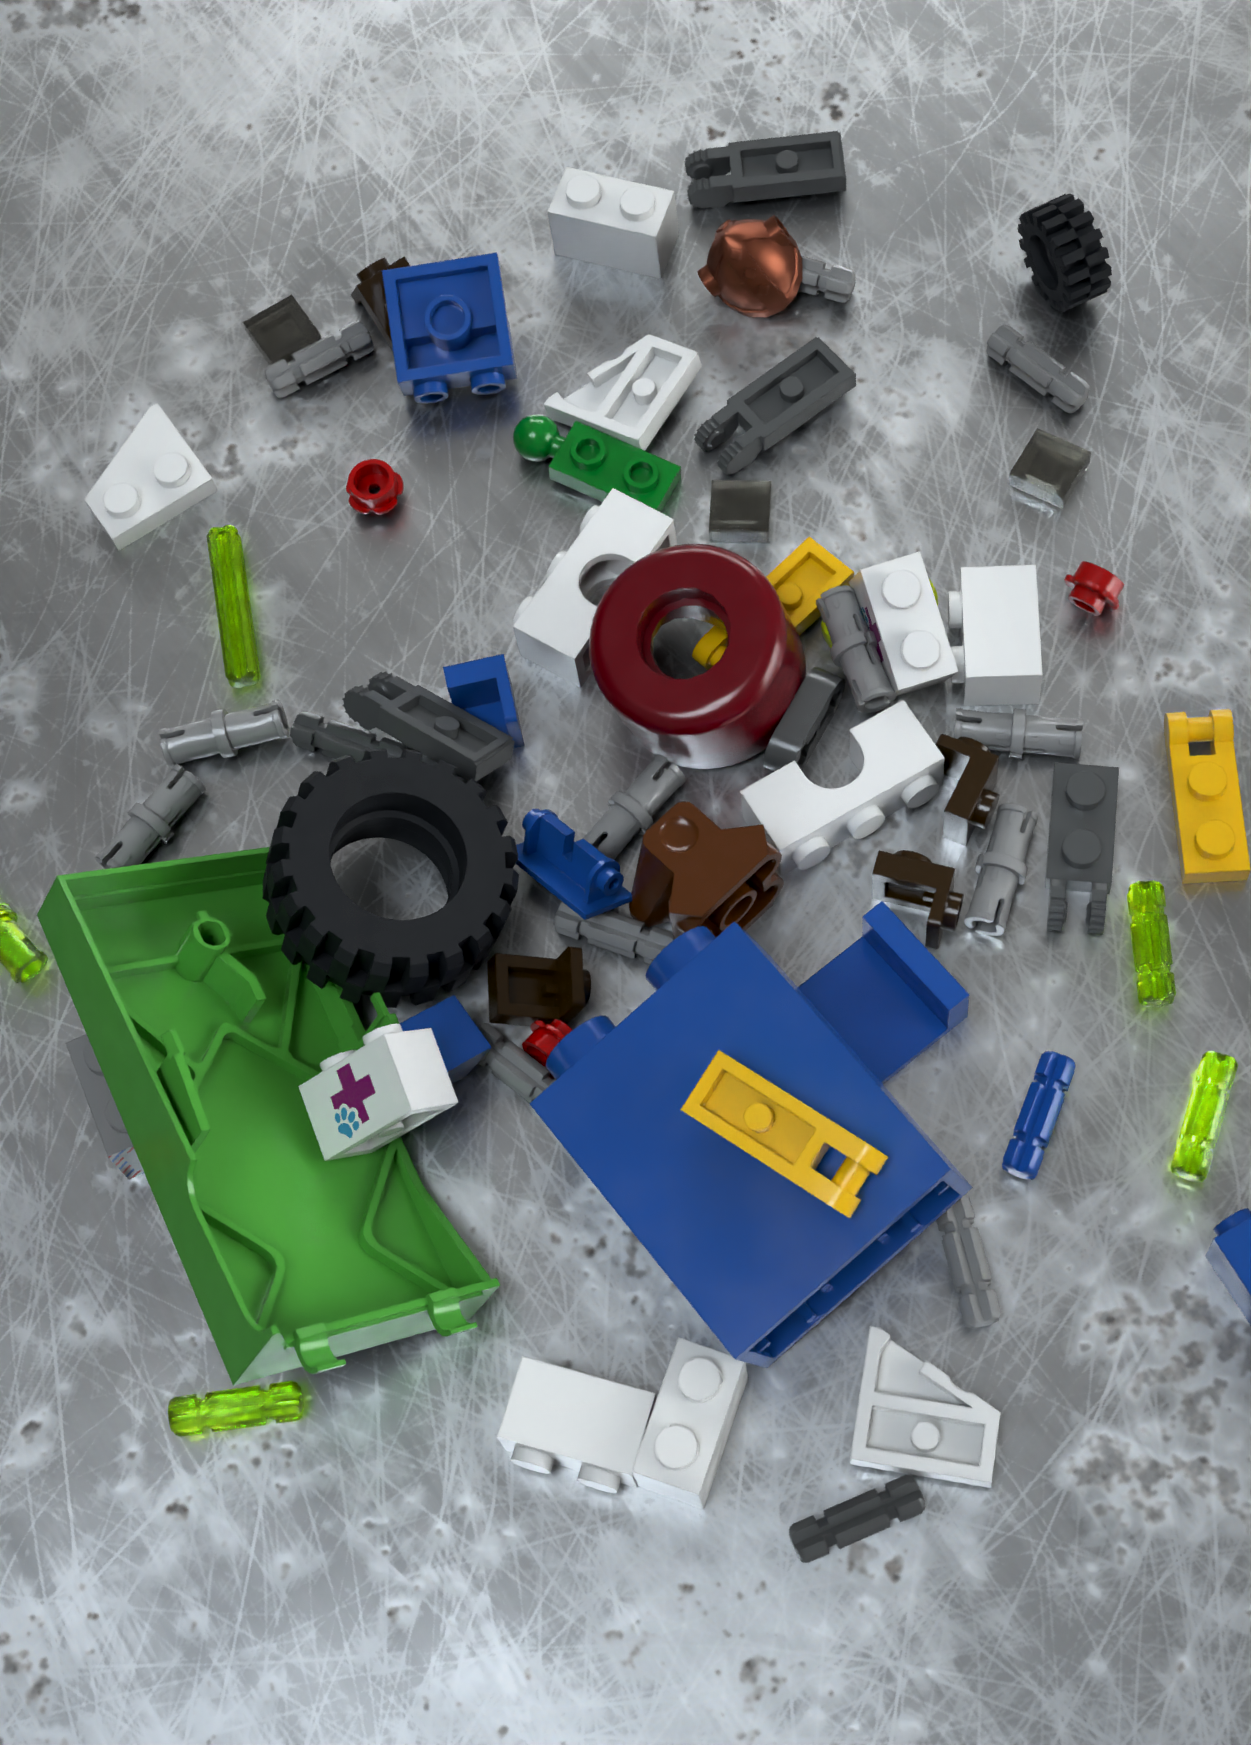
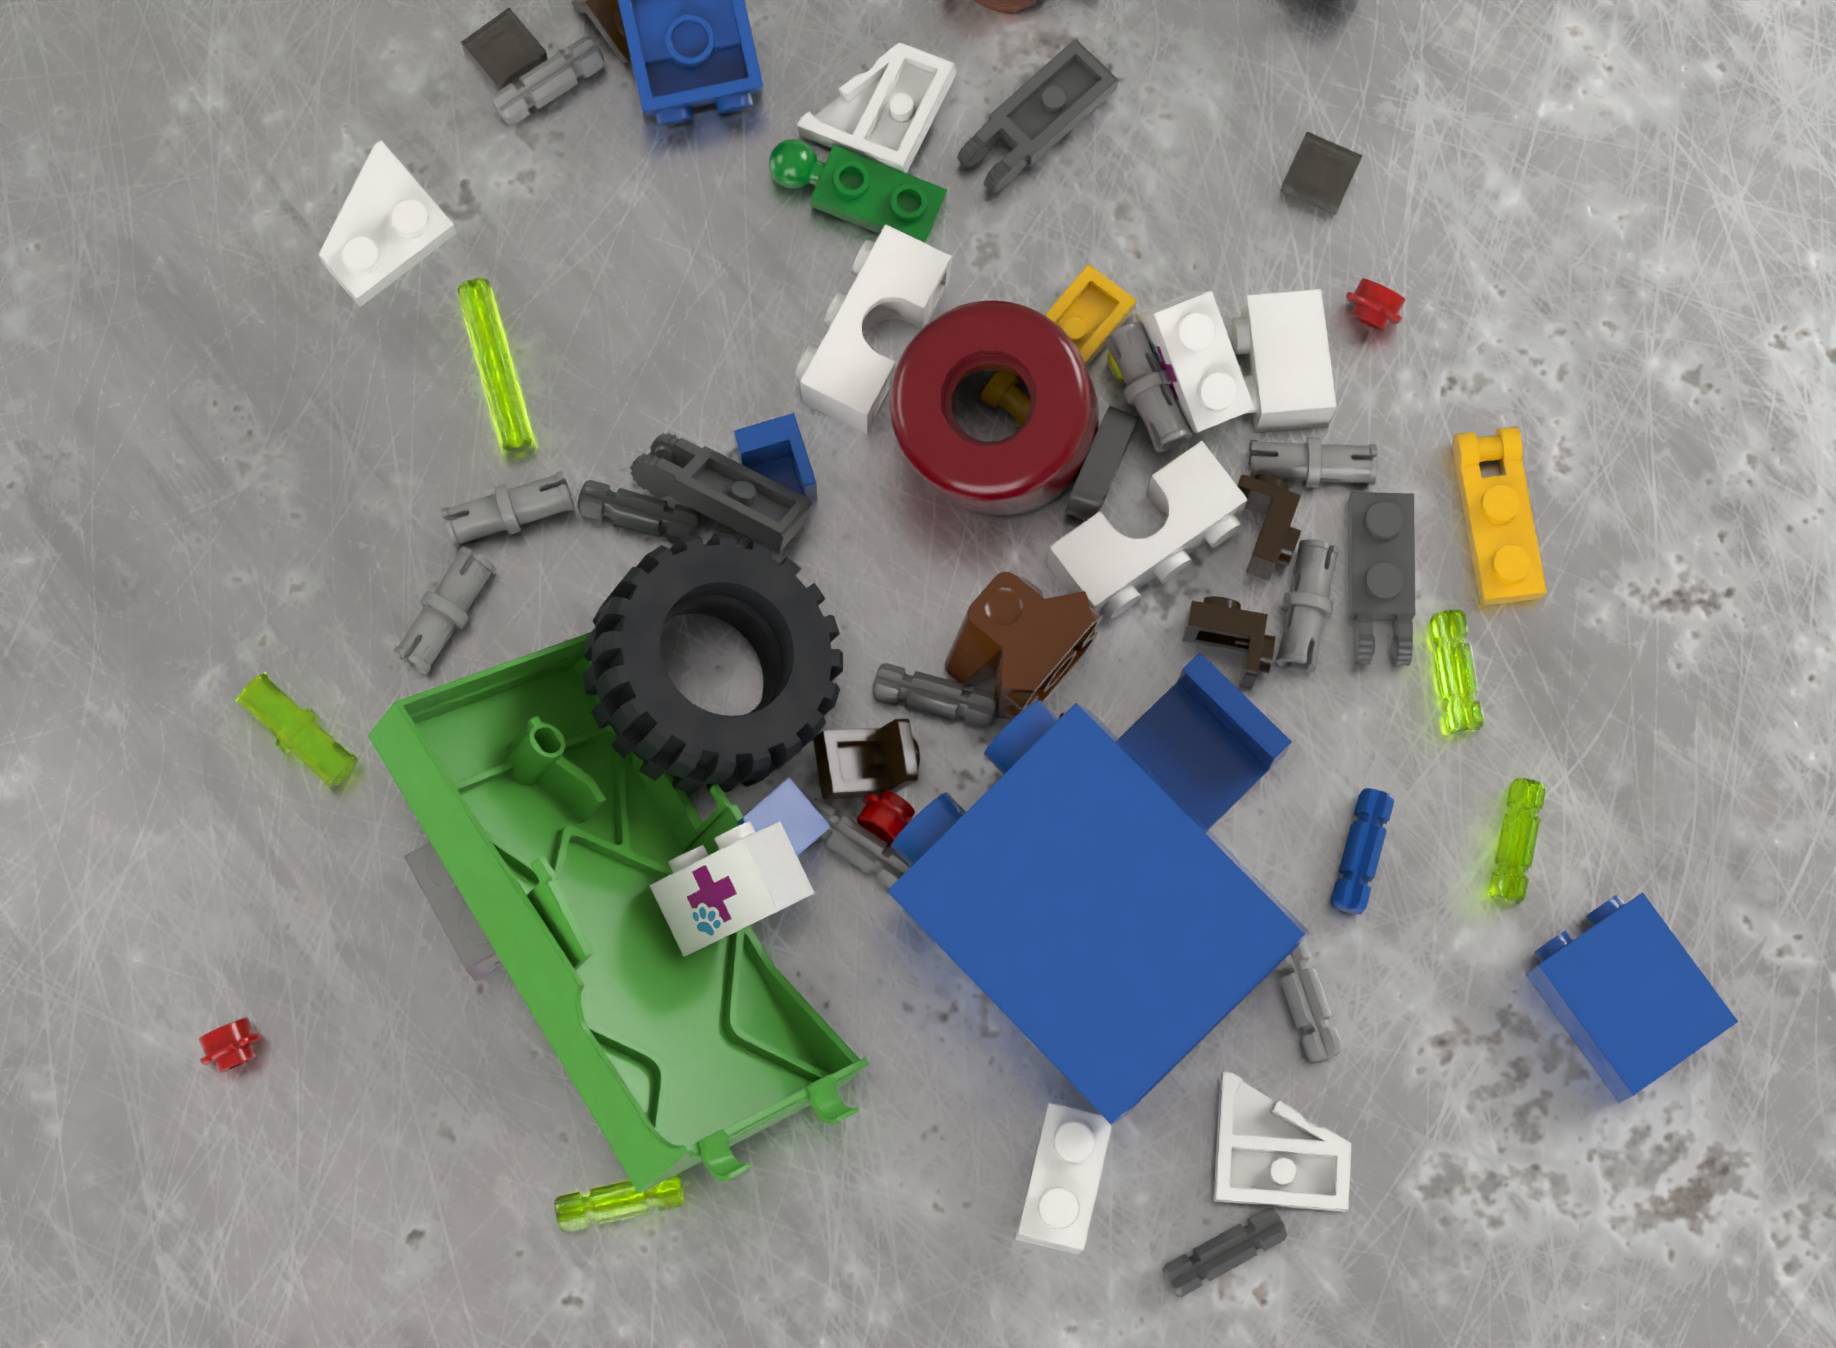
camera: 20 degrees left, 10 degrees up
red plate [346,459,404,515] -> none
white brick [497,1356,657,1493] -> none
blue hinge [515,808,632,920] -> none
light grey pin [583,754,686,859] -> none
yellow plate [681,1050,888,1219] -> none
clear smoke tile [709,480,772,543] -> none
light grey axle [986,325,1090,414] -> none

